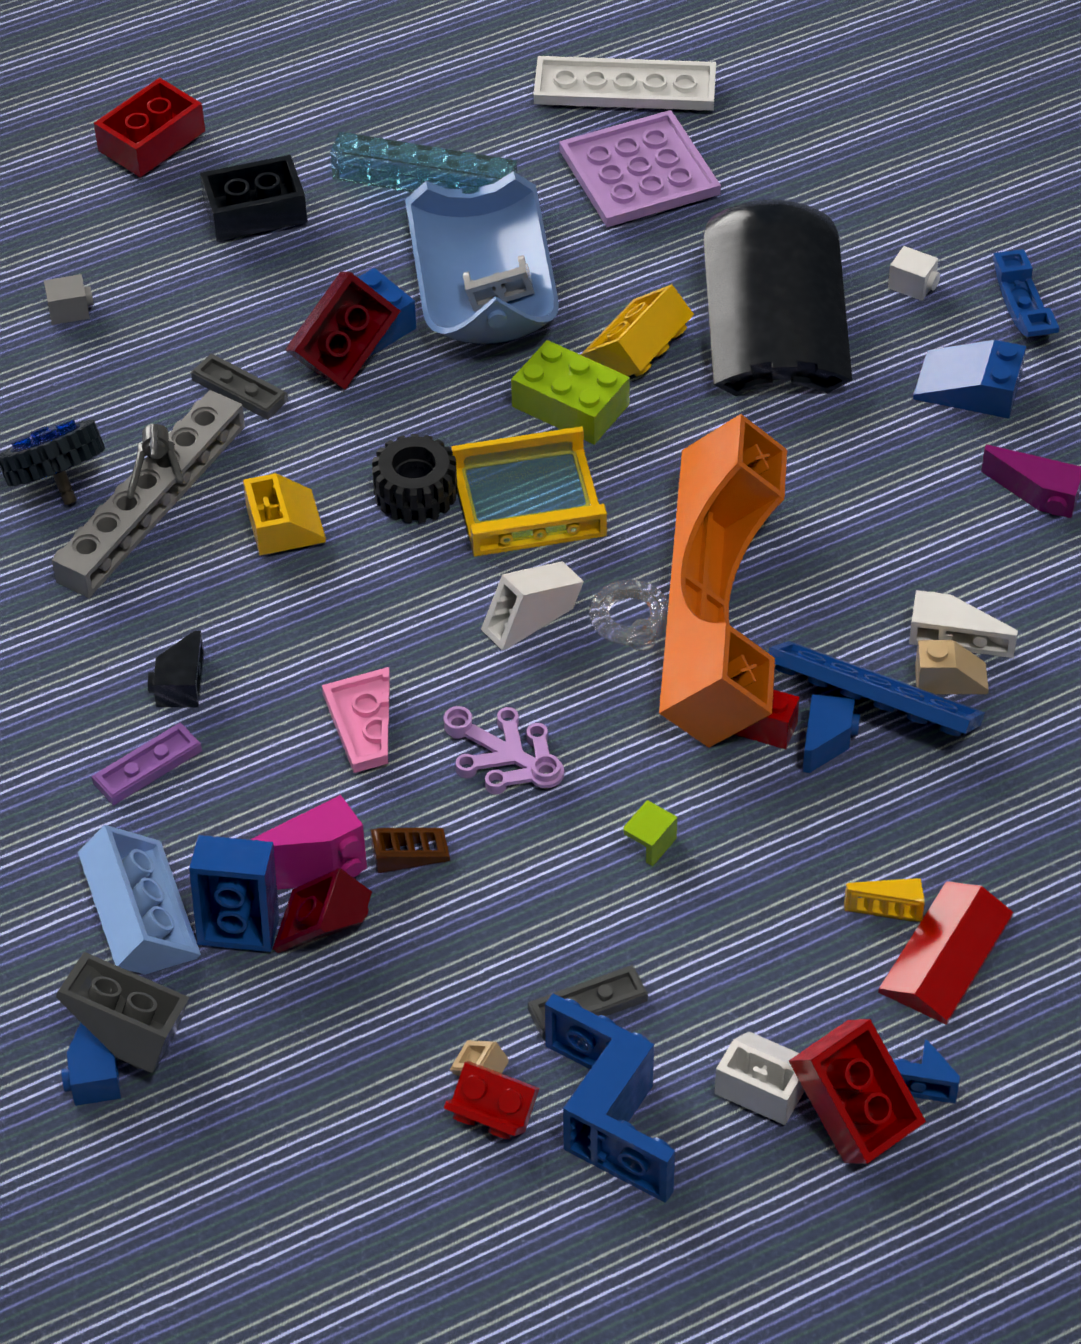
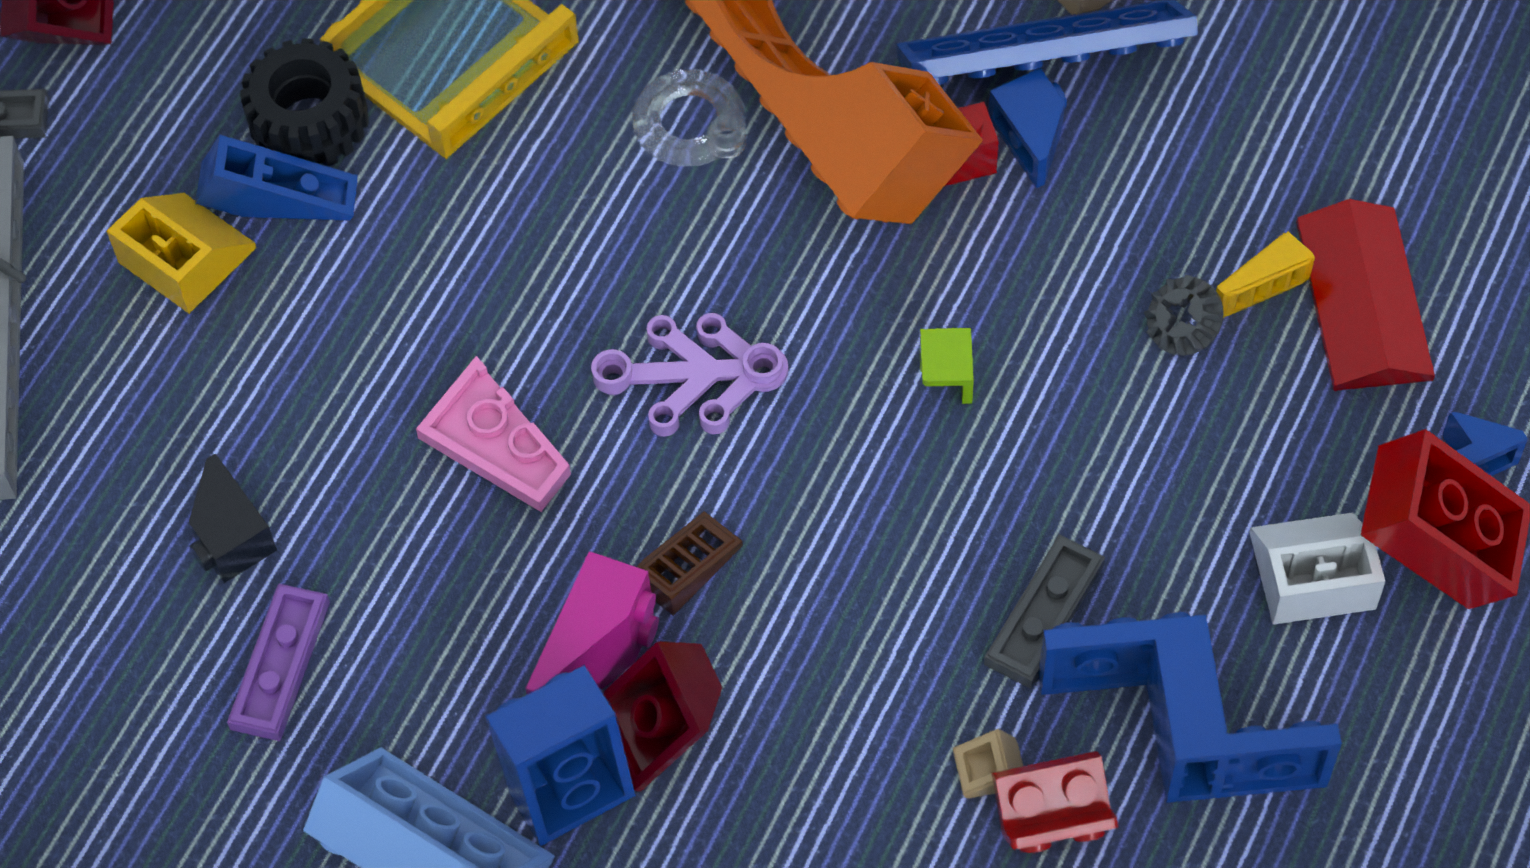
camera: 35 degrees left, 10 degrees up
white slope [481,561,584,650] -> none
none -> blue slope [195,135,358,221]
none -> dark grey gear [1144,275,1223,356]

